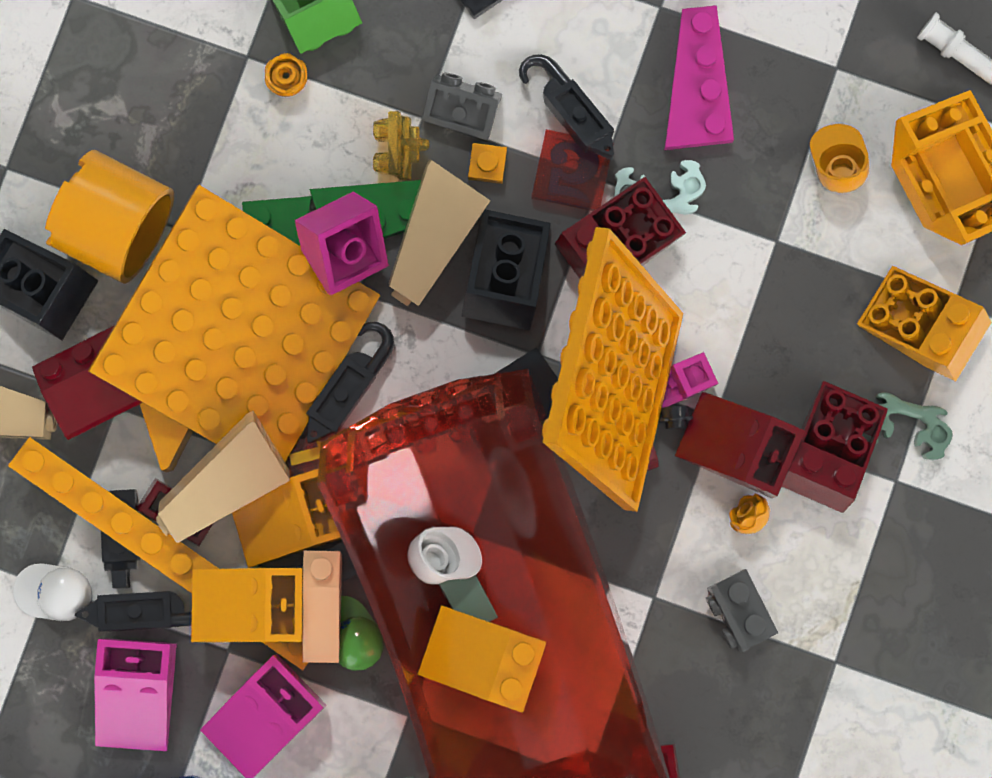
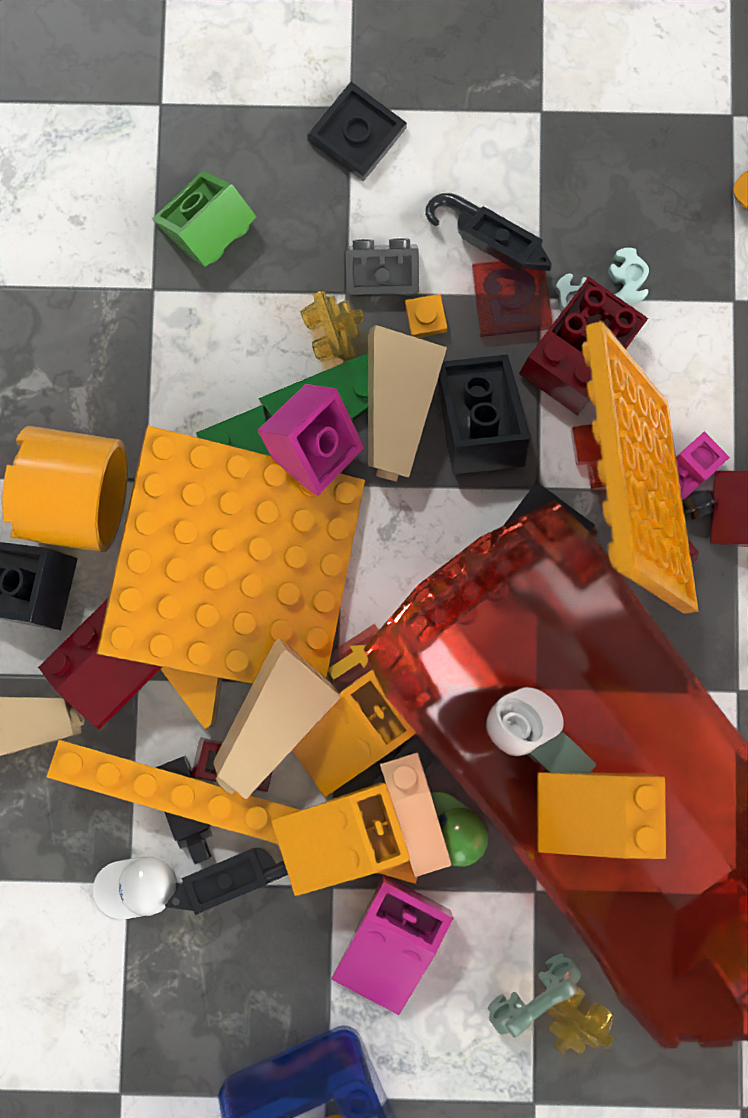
camera: 15 degrees left, 0 degrees up
slope [94,638,177,751] -> none
light orange plate [265,53,307,97] -> none
black plate [306,322,394,444] -> none
dark pink wing [664,5,734,150] -> none

